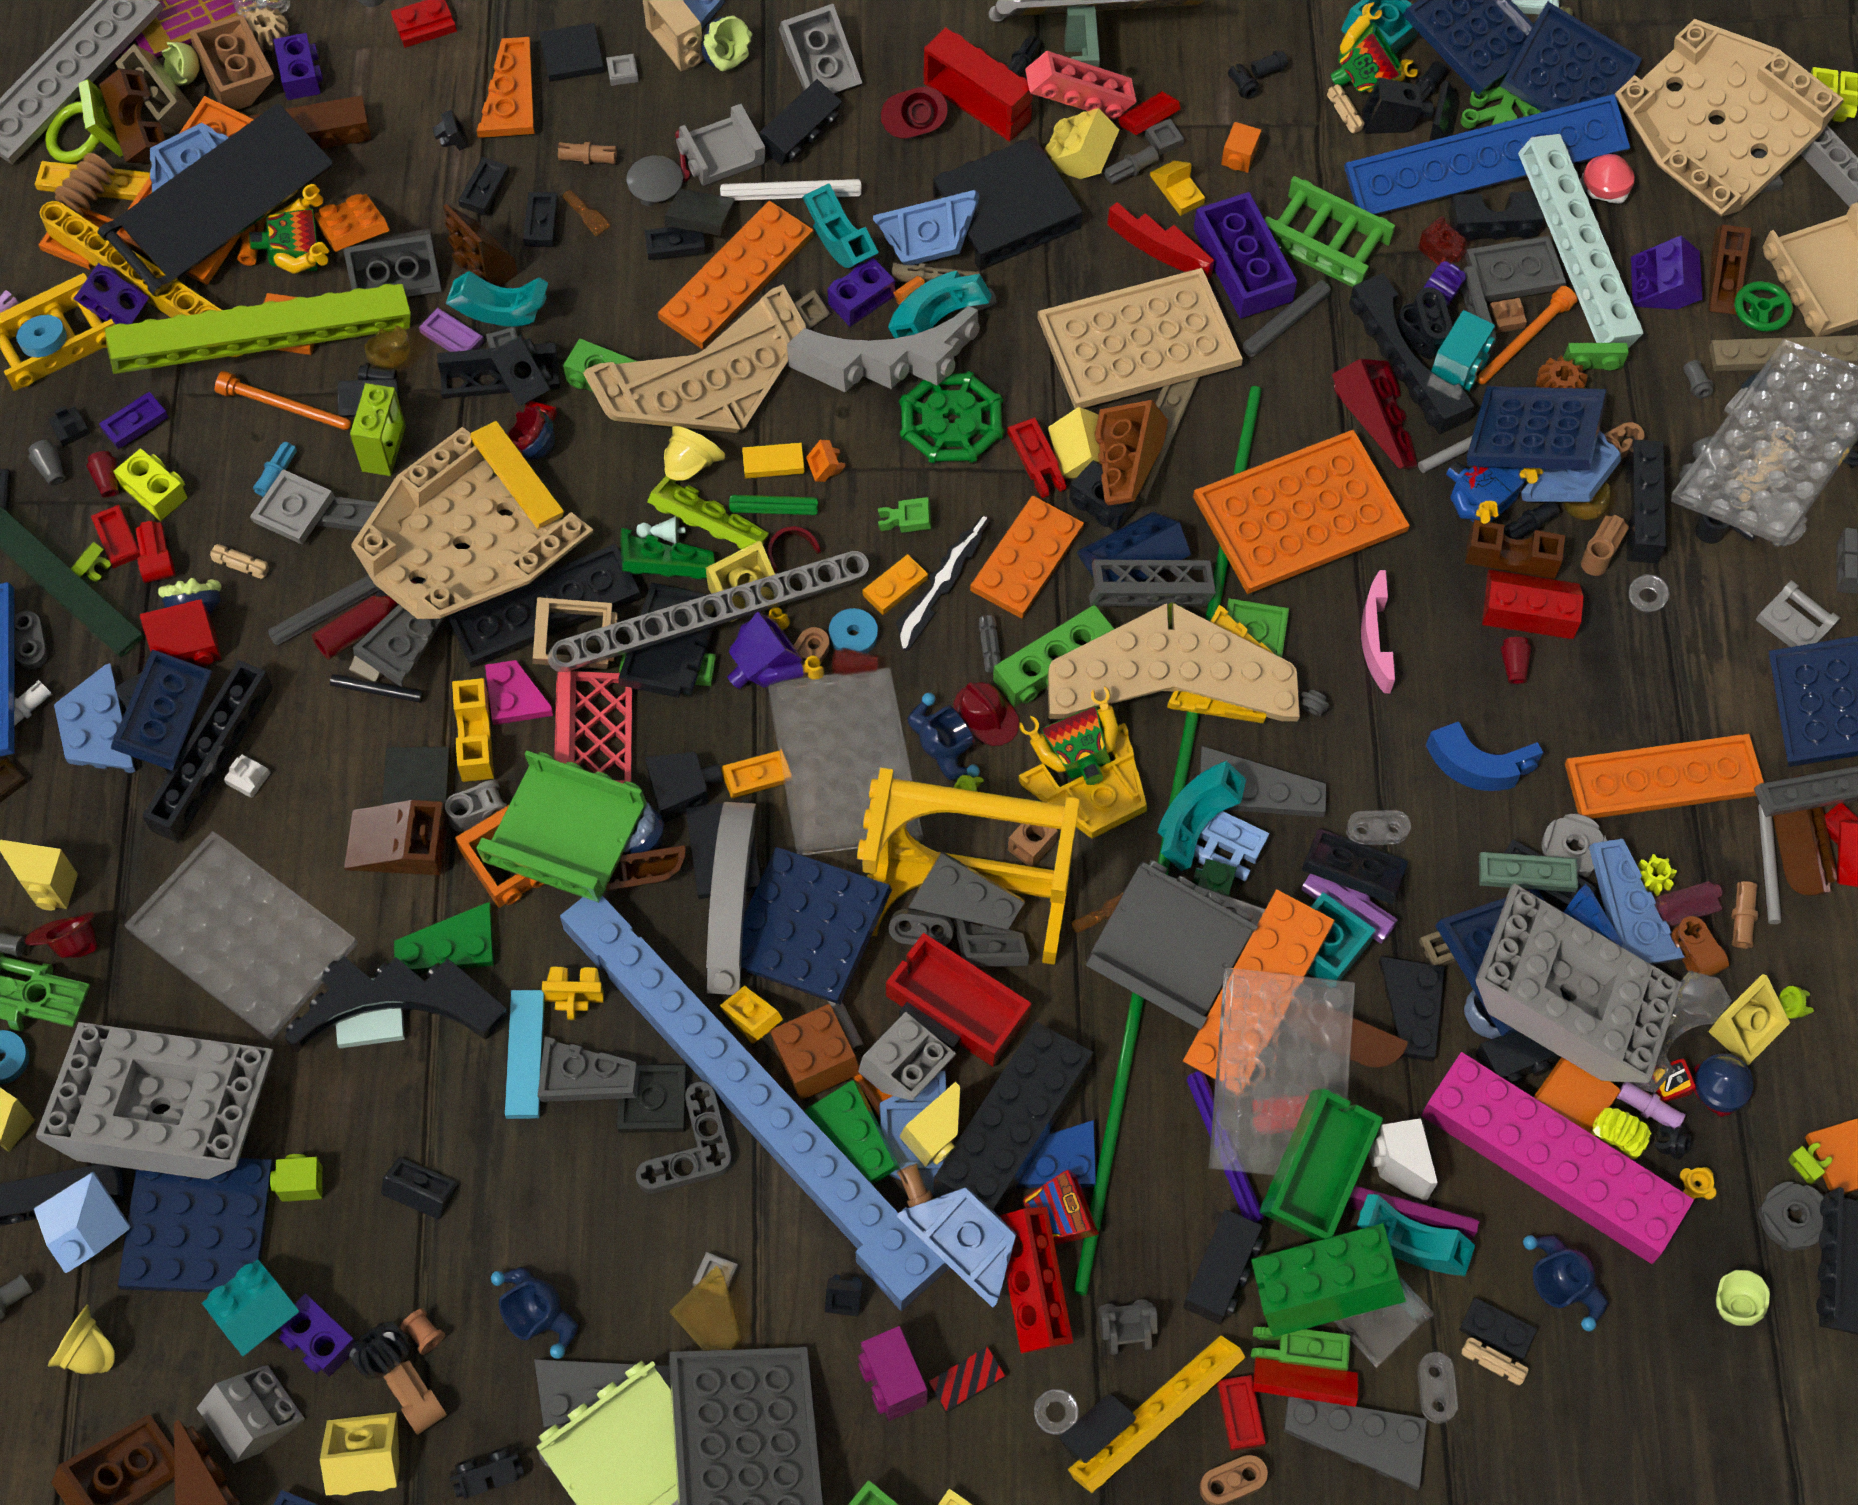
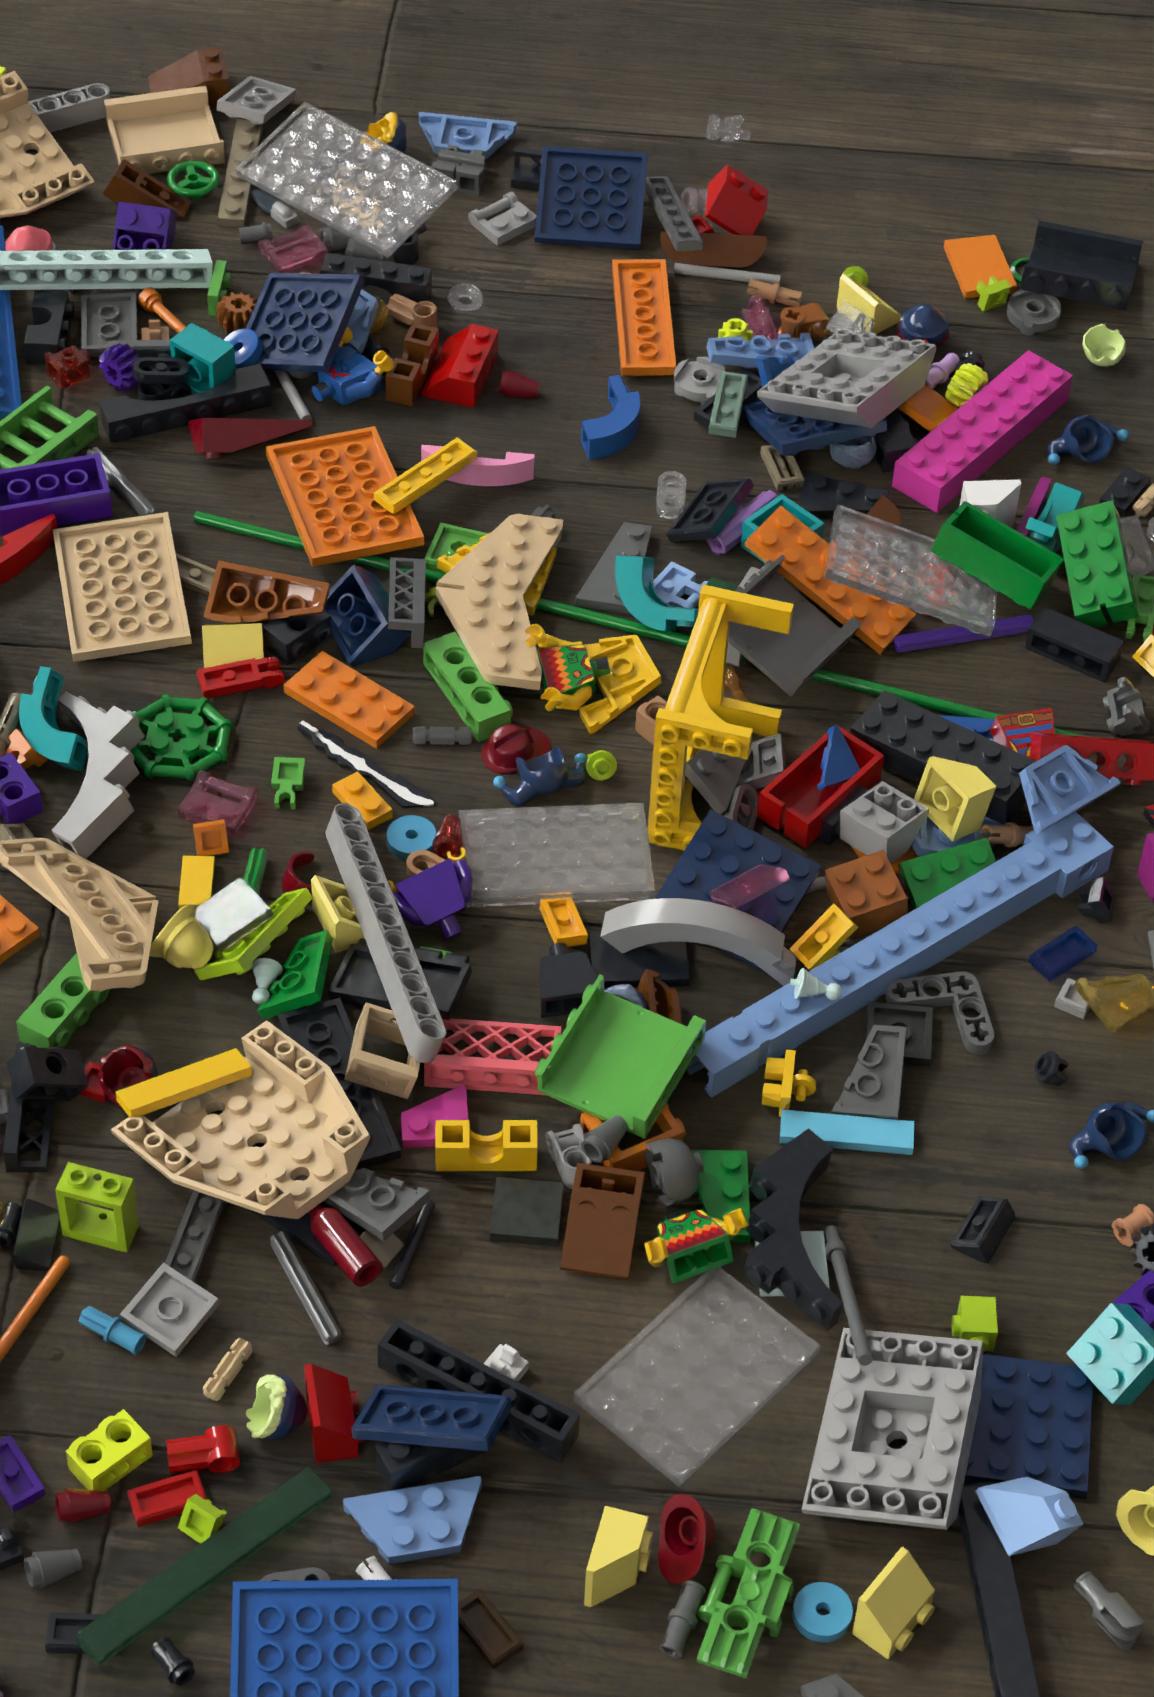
camera: 85 degrees left, 15 degrees down
yellow plate [1680,1167,1716,1200] -> none
none -> clear pink plate [178,770,259,836]
none -> clear smoke tile [195,877,274,952]
none -> blue piece [224,329,263,369]
none -> clear pink plate [258,225,328,273]
none -> yellow tile [374,437,477,515]
none -> dark grey cone [581,1115,629,1162]
none -> torso [644,1208,749,1284]
none -> dark grey cylinder [645,1138,704,1208]
none -> clear pink tile [709,864,790,909]
none -> light aqua piece [790,968,842,1000]
none -> blue tile [817,724,860,791]
none -> dark grey bar [824,1225,872,1366]
none -> clear blue plate [1028,925,1098,982]
none -> black plate [1035,1051,1068,1086]

